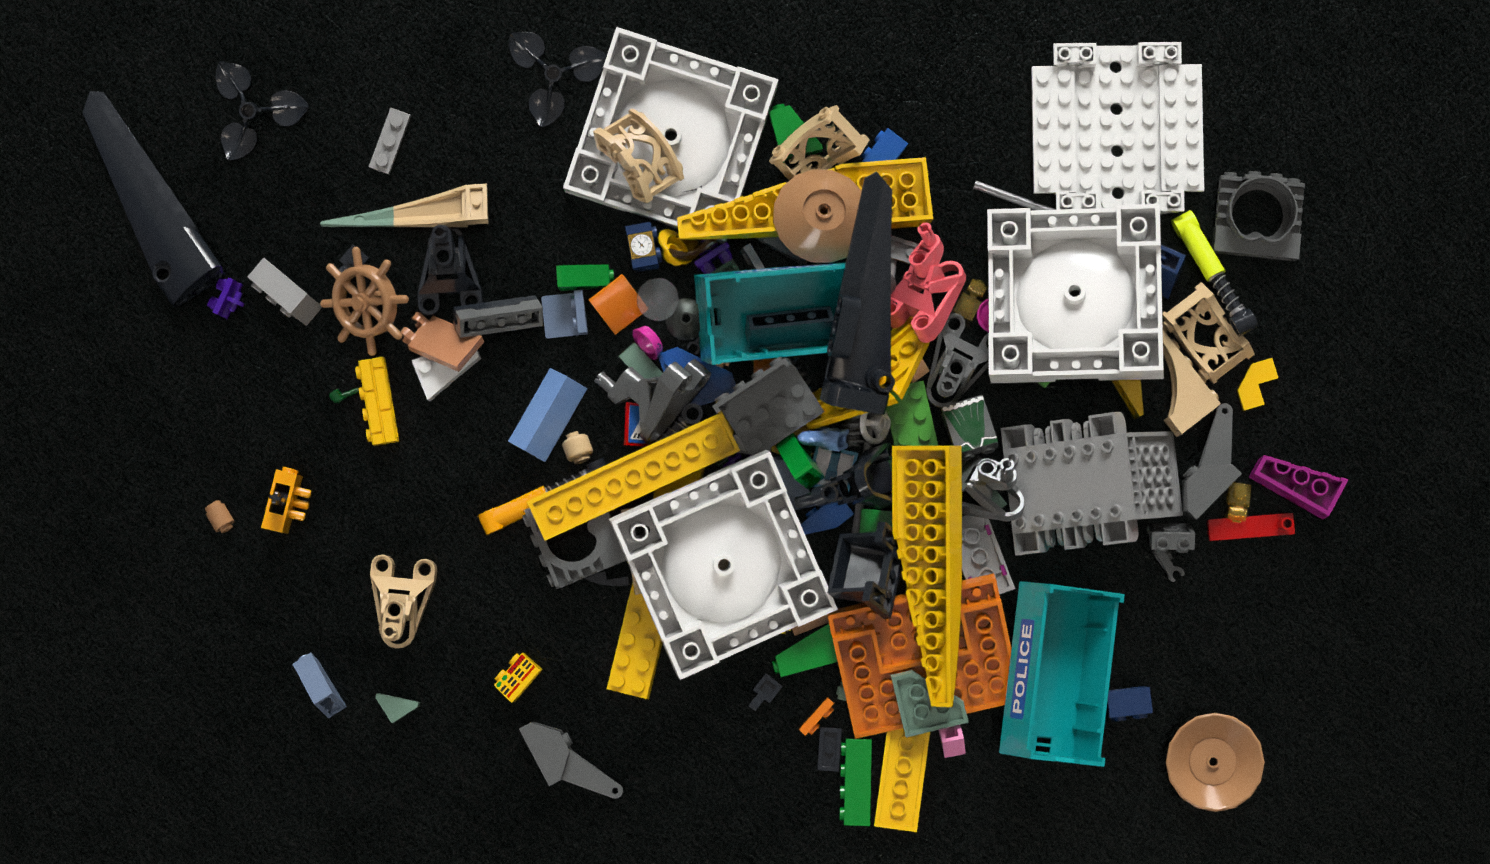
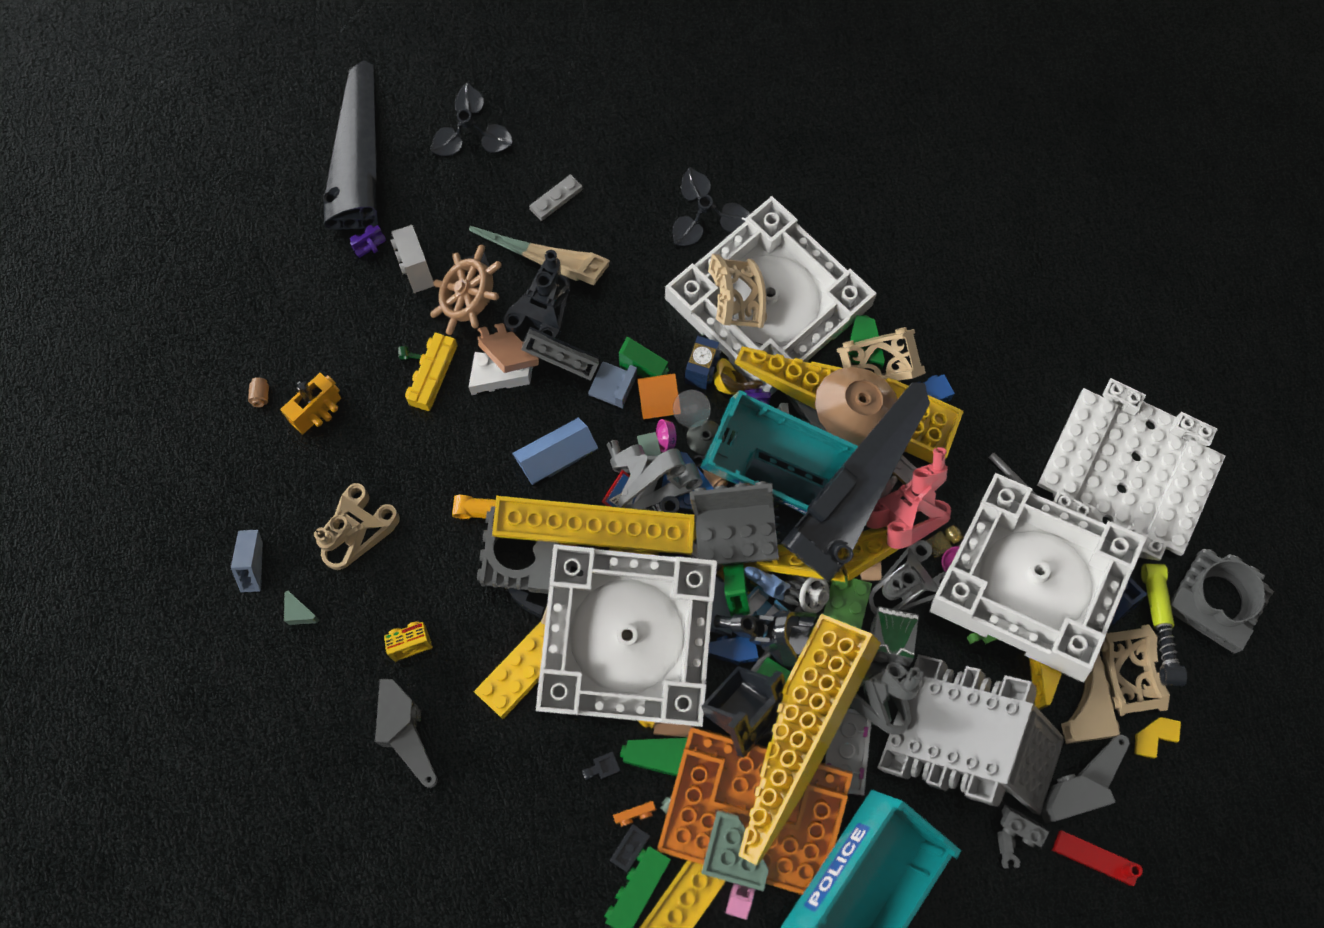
camera: 25 degrees right, 15 degrees down
tan head [562,431,593,465] -> none
clear yellow plate [1227,482,1252,523] -> none
magenta wedge [1249,455,1349,520] -> none

